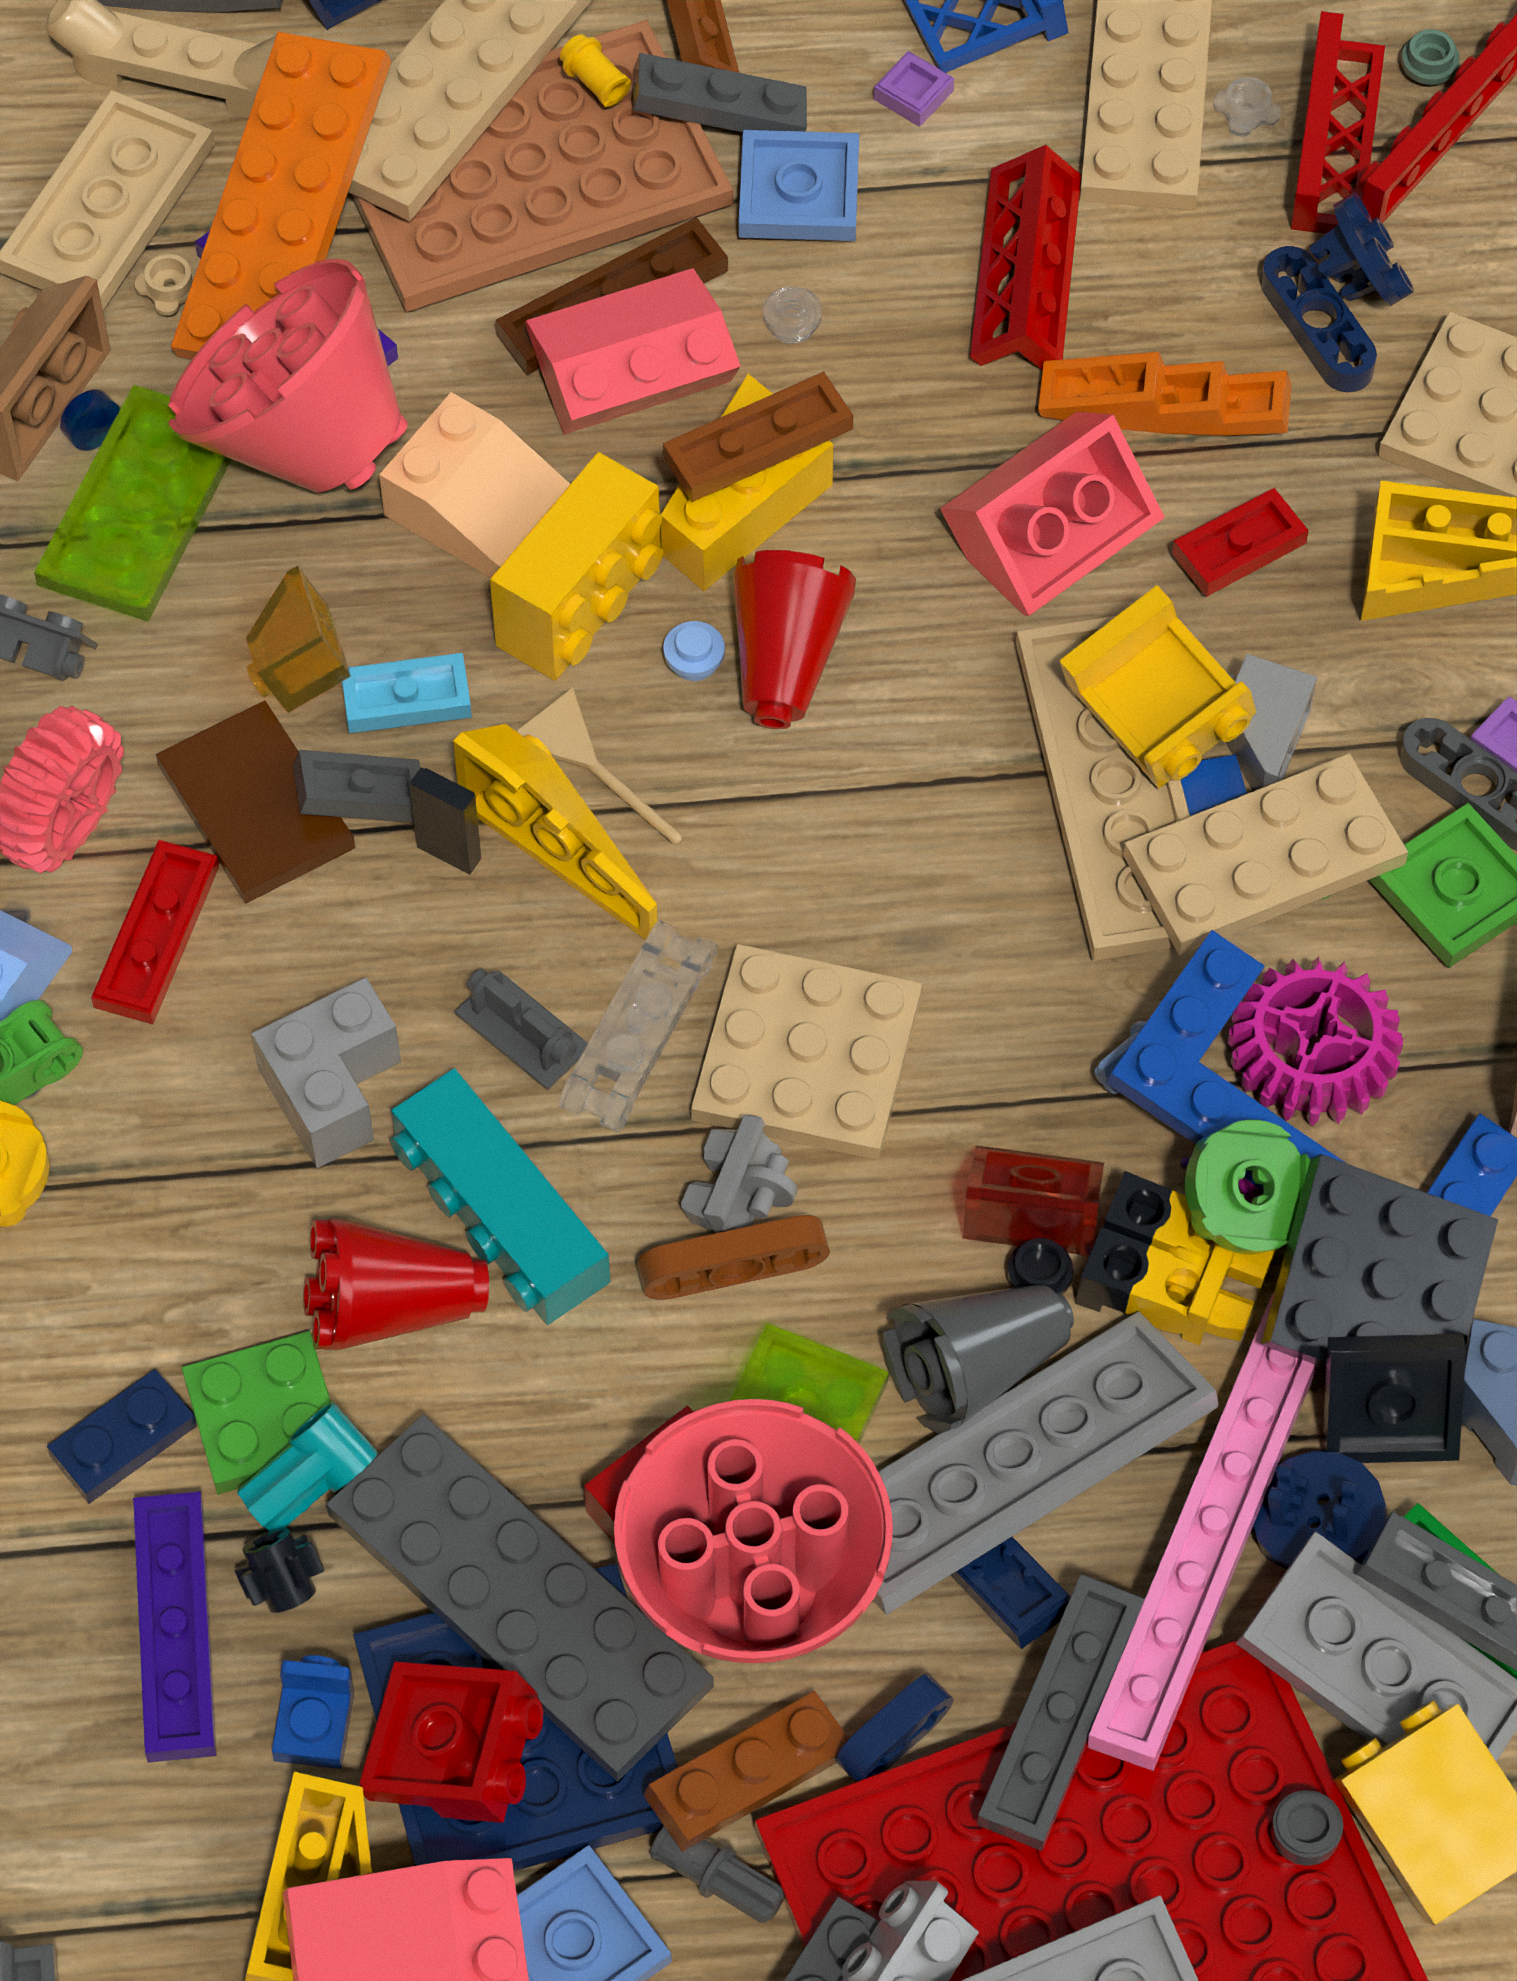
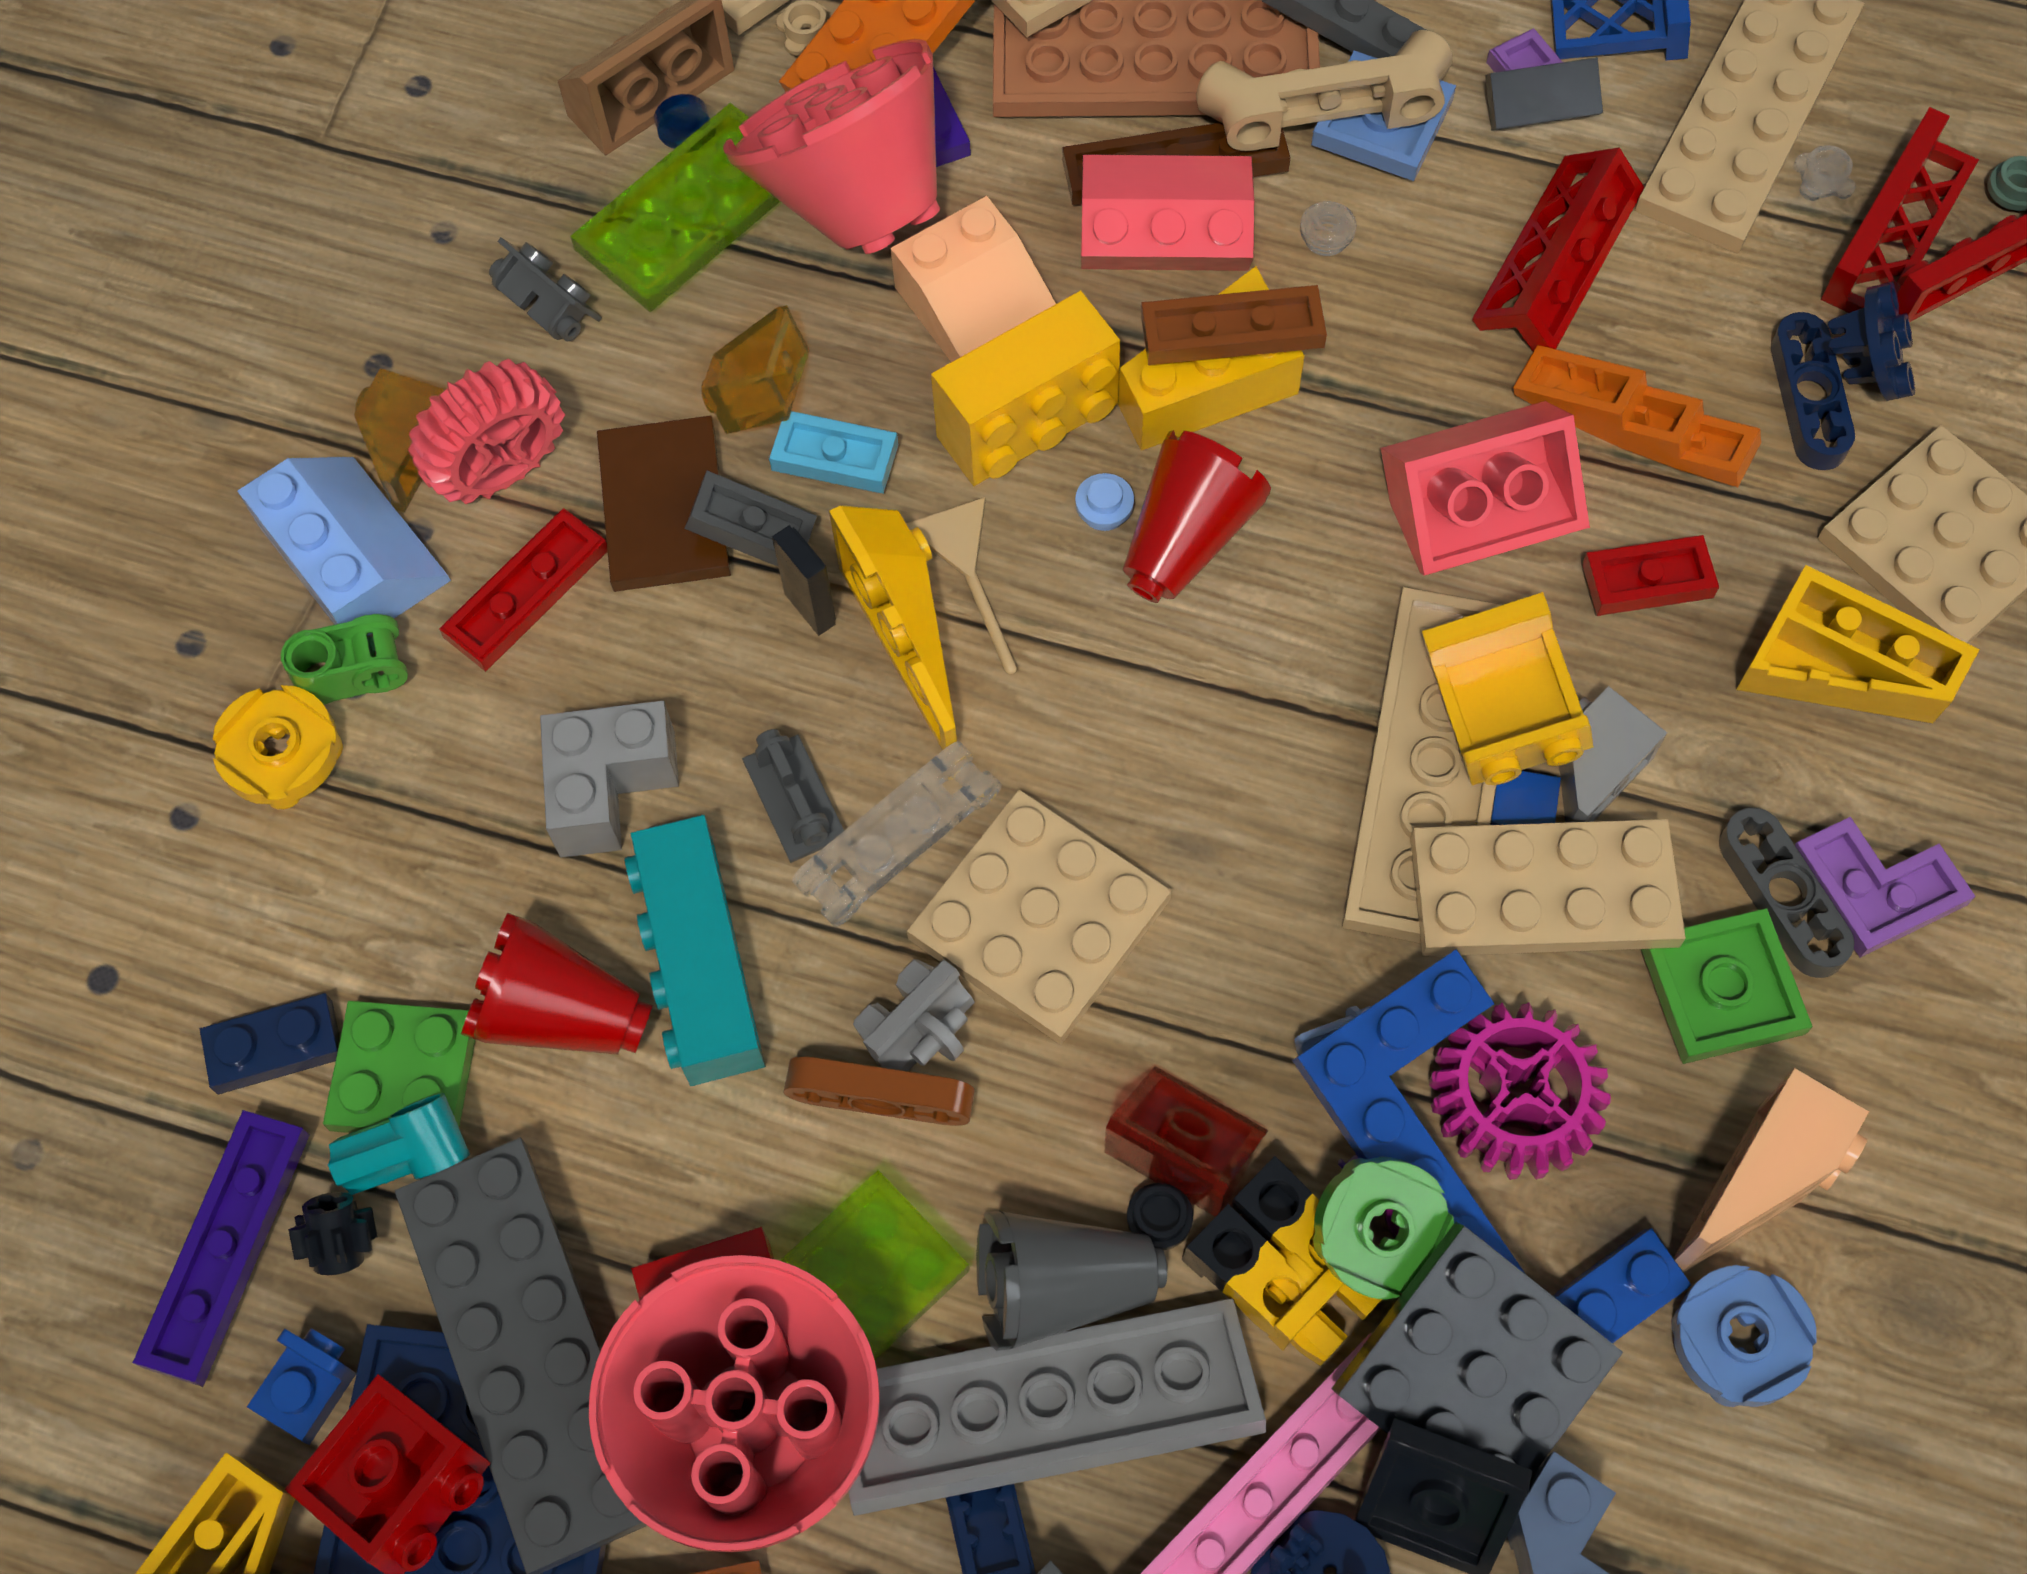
camera: 25 degrees right, 5 degrees up
none -> tan plate [1196,30,1452,151]
none -> black tile [1485,57,1603,131]

